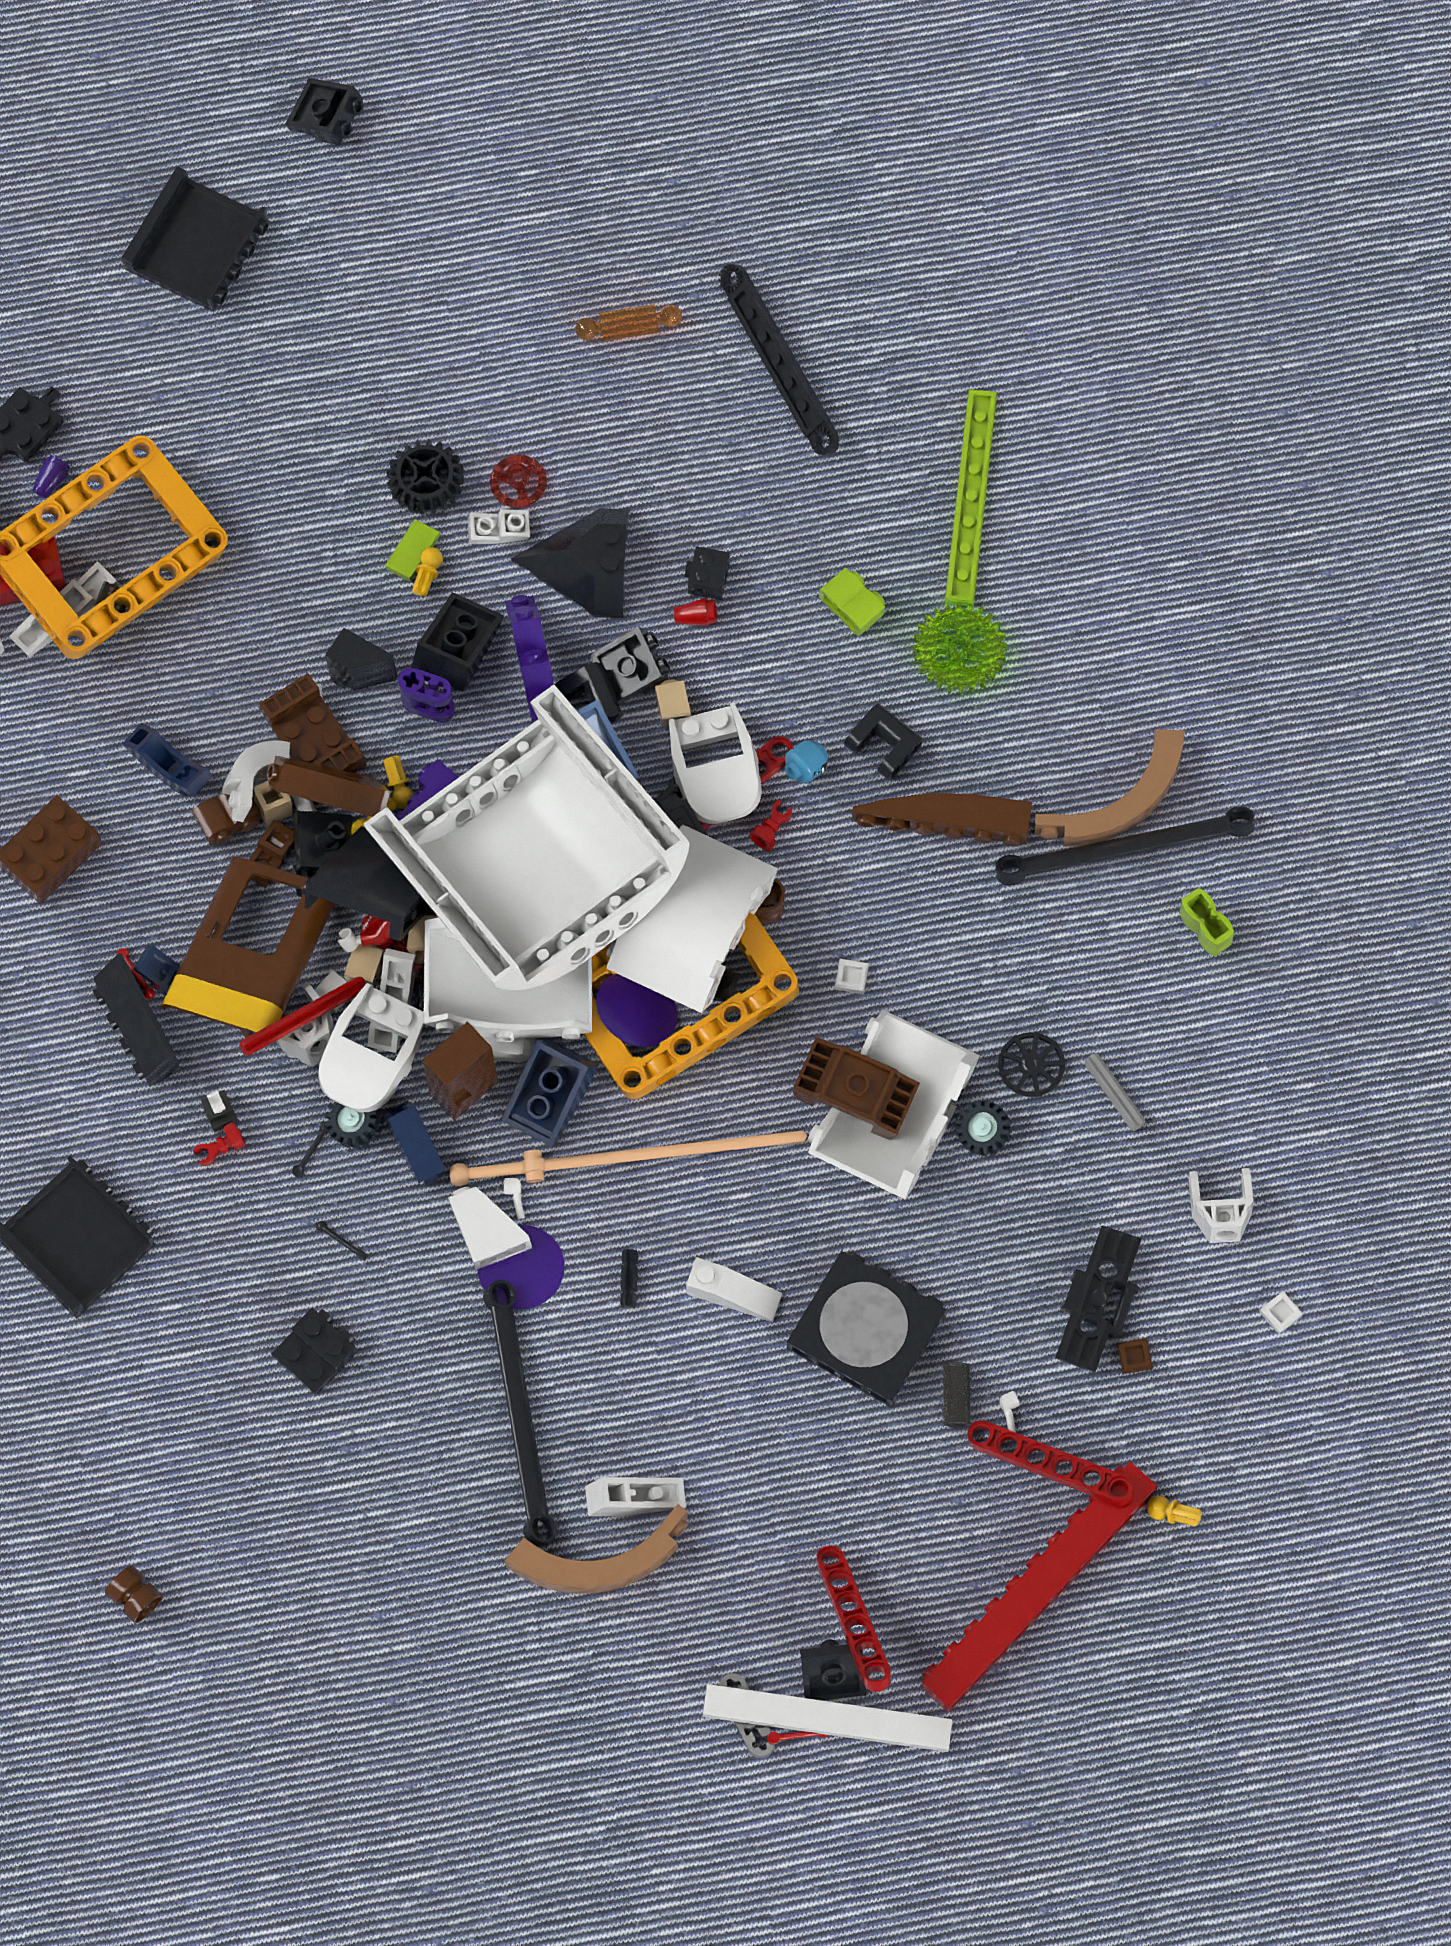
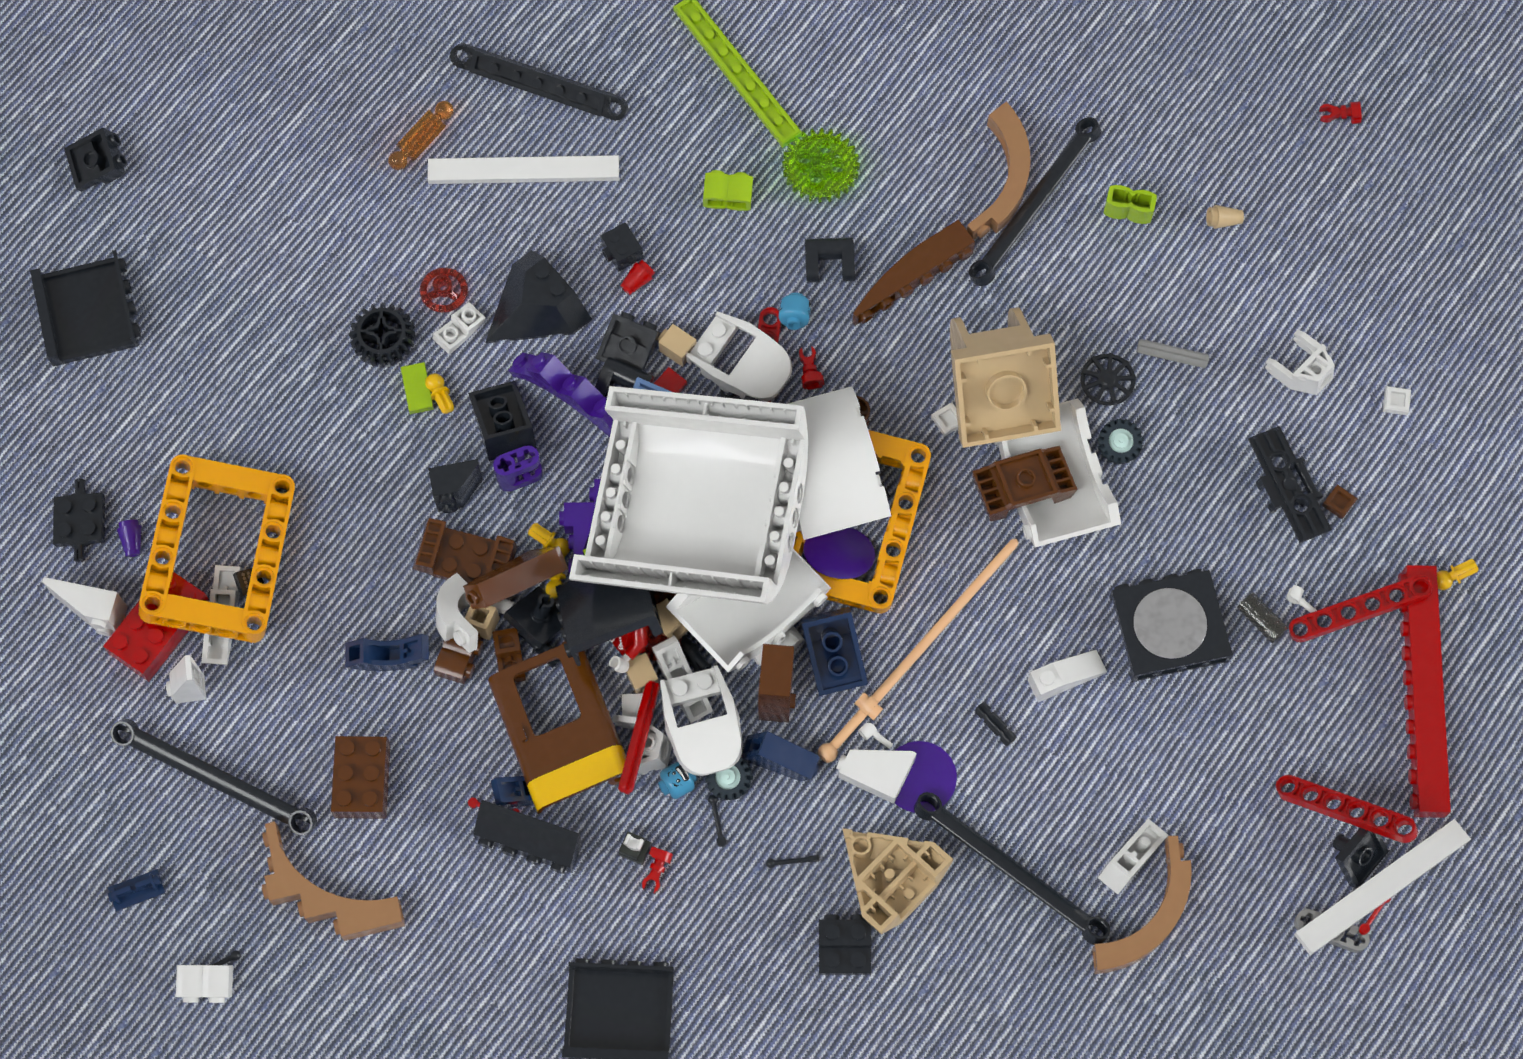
camera: 45 degrees left, 0 degrees up
none -> white tile [428,155,619,184]
none -> red tile [654,367,687,393]
none -> dark azure head [658,761,697,799]
none -> tan wedge [842,828,953,934]
none -> tan piece [950,307,1061,448]
none -> tan cone [1206,205,1244,229]

